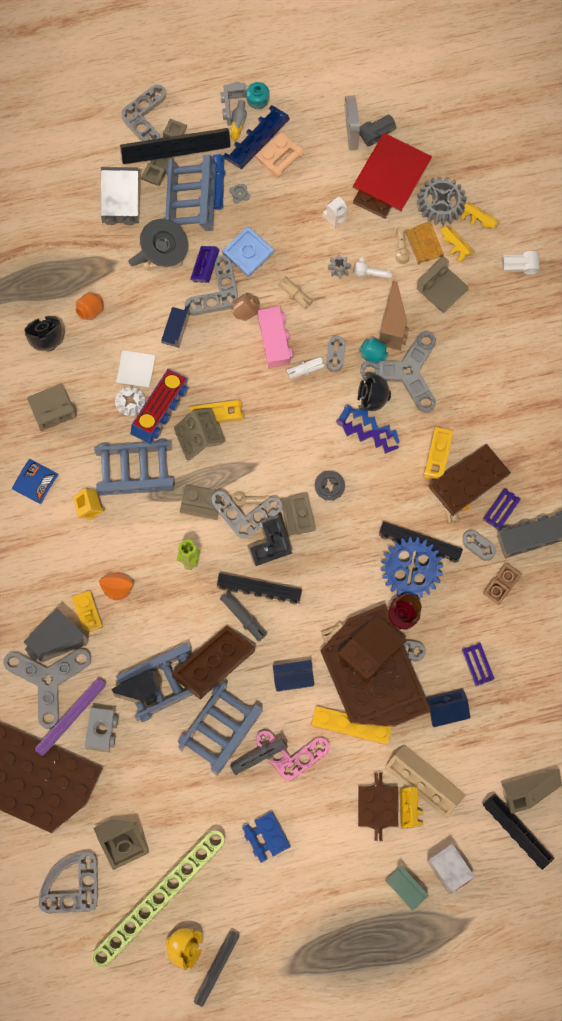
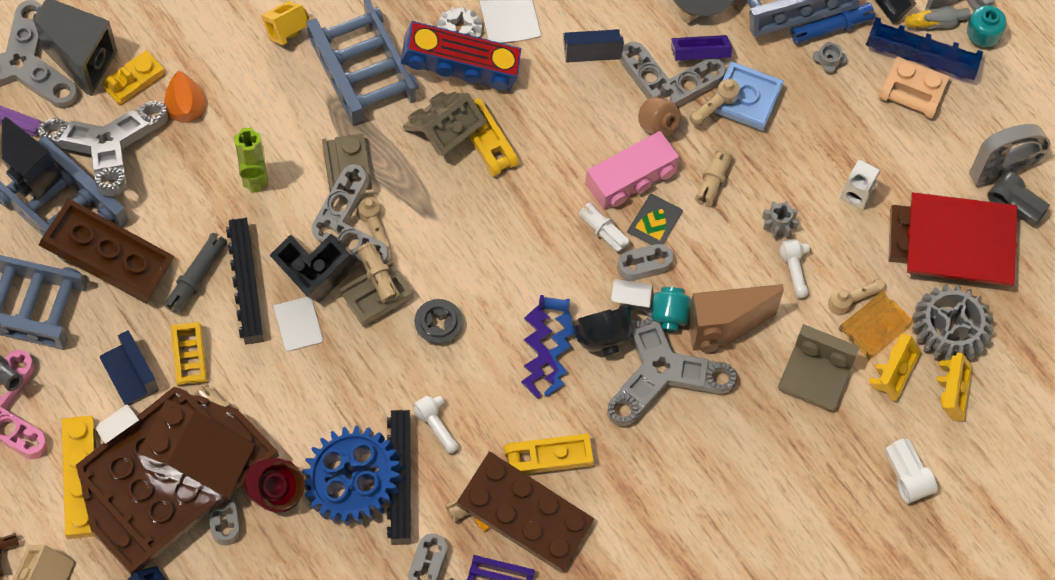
camera: 65 degrees right, 10 degrees down
none -> light grey piece [37,100,168,196]
none -> white sticker [95,404,139,444]
none -> yellow slope [170,322,207,386]
none -> white sticker [273,297,323,351]
none -> tan pin [356,242,400,303]
none -> white piece [413,396,458,454]
none -> white sticker [611,279,652,308]
none -> dark grey sticker [627,194,683,245]
none -> tan piece [690,79,740,125]

